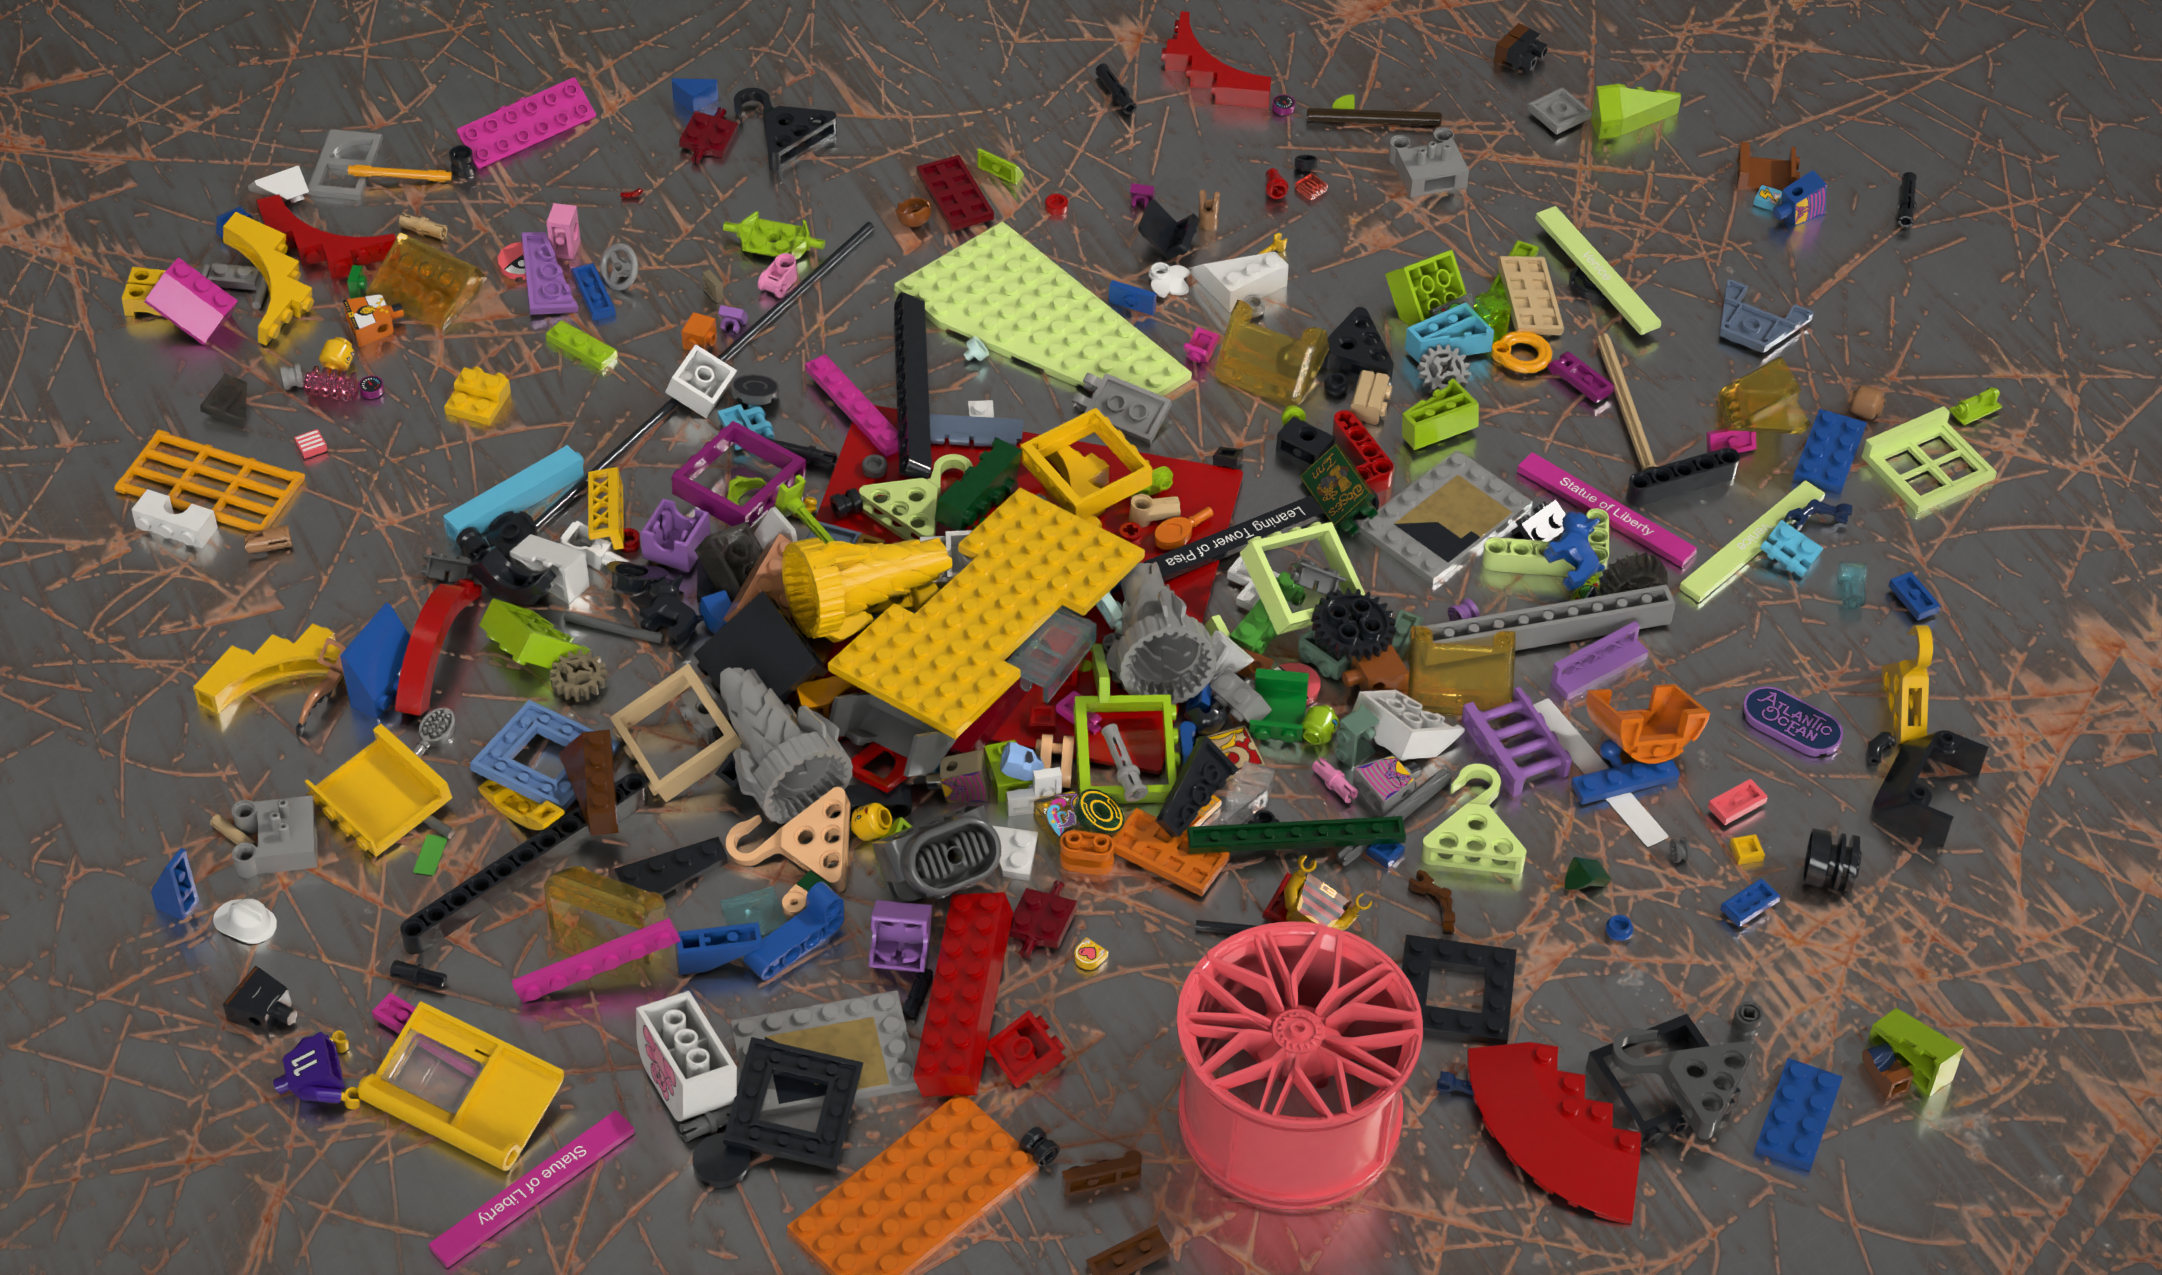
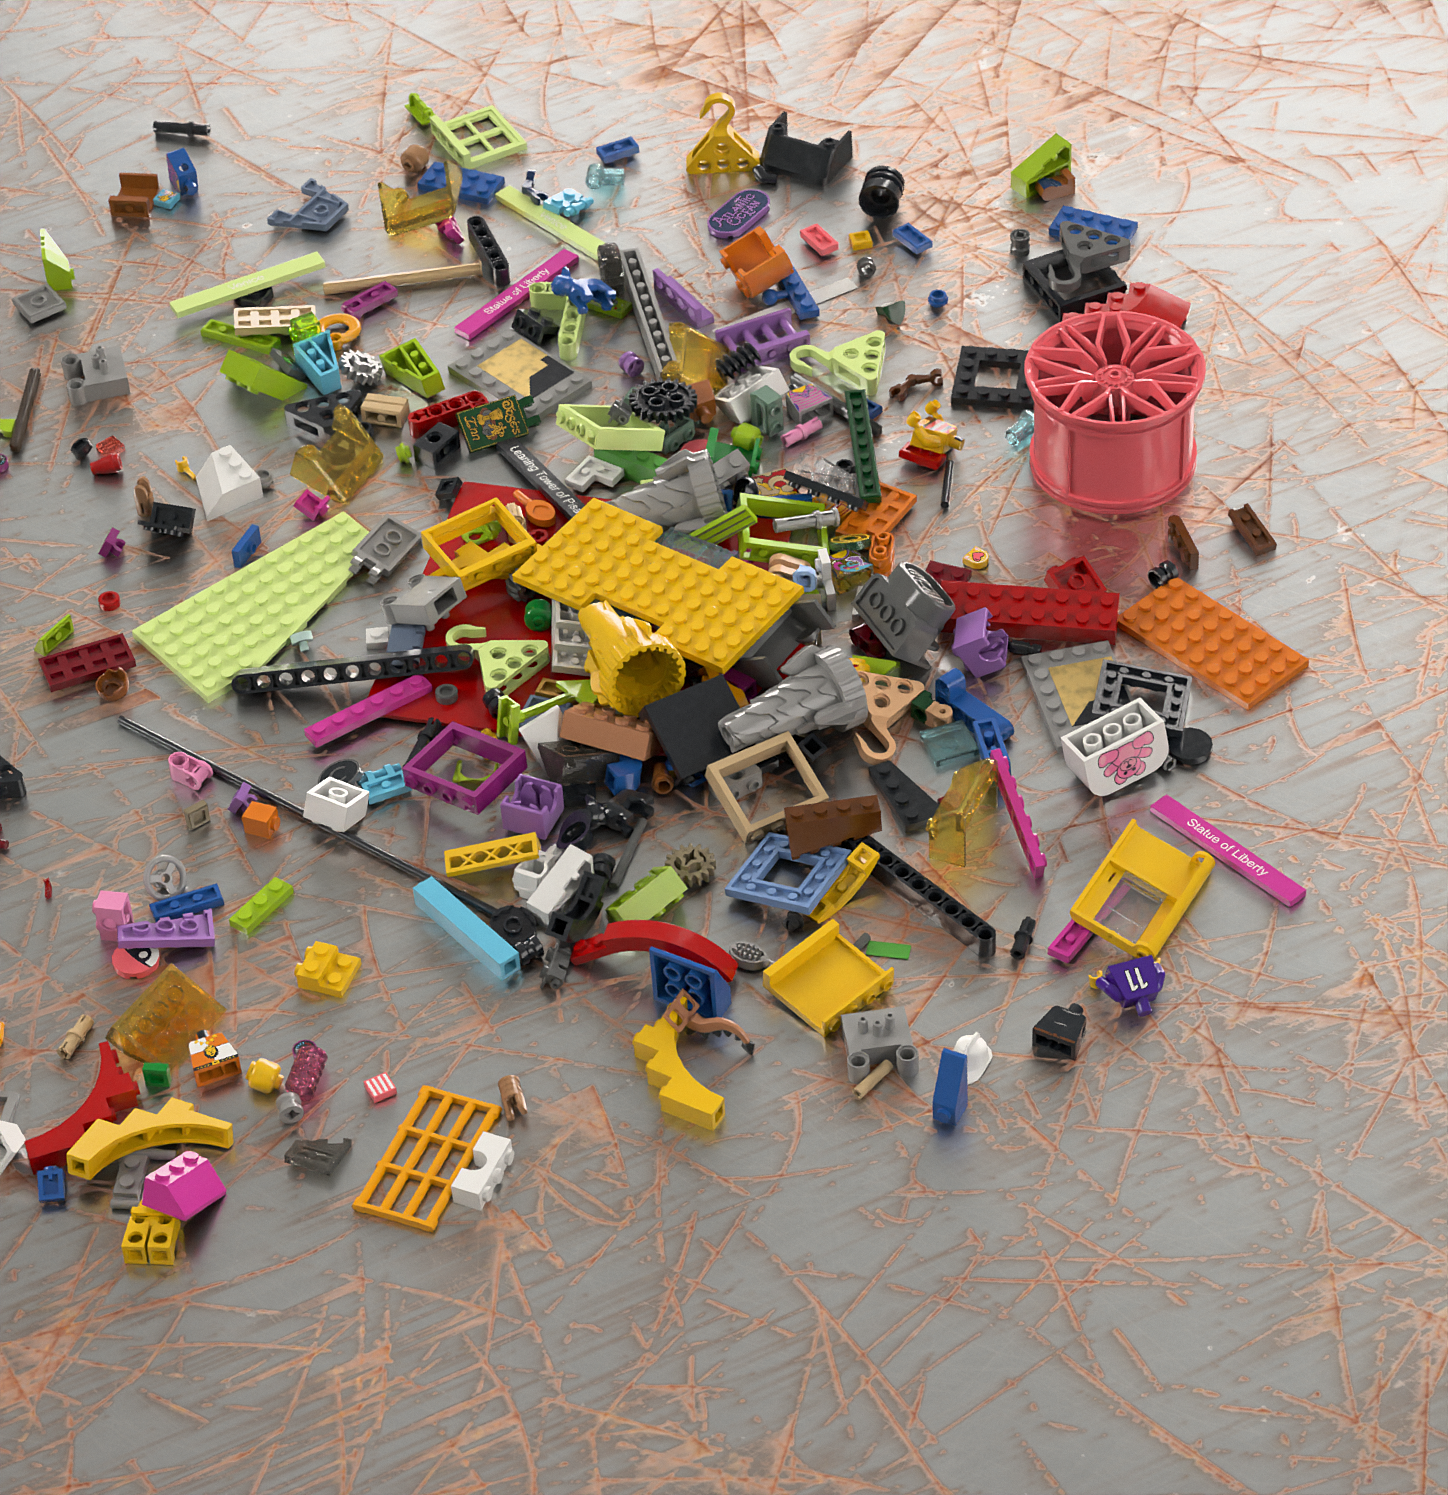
camera: 85 degrees left, 5 degrees down
lime plate [723,211,825,259] -> none
dark green wedge [935,438,1022,531] -> none
white plate [1149,262,1191,297] -> none
none -> light grey piece [379,574,467,631]
none -> black wheel [593,853,616,884]
none -> black piece [715,342,762,384]

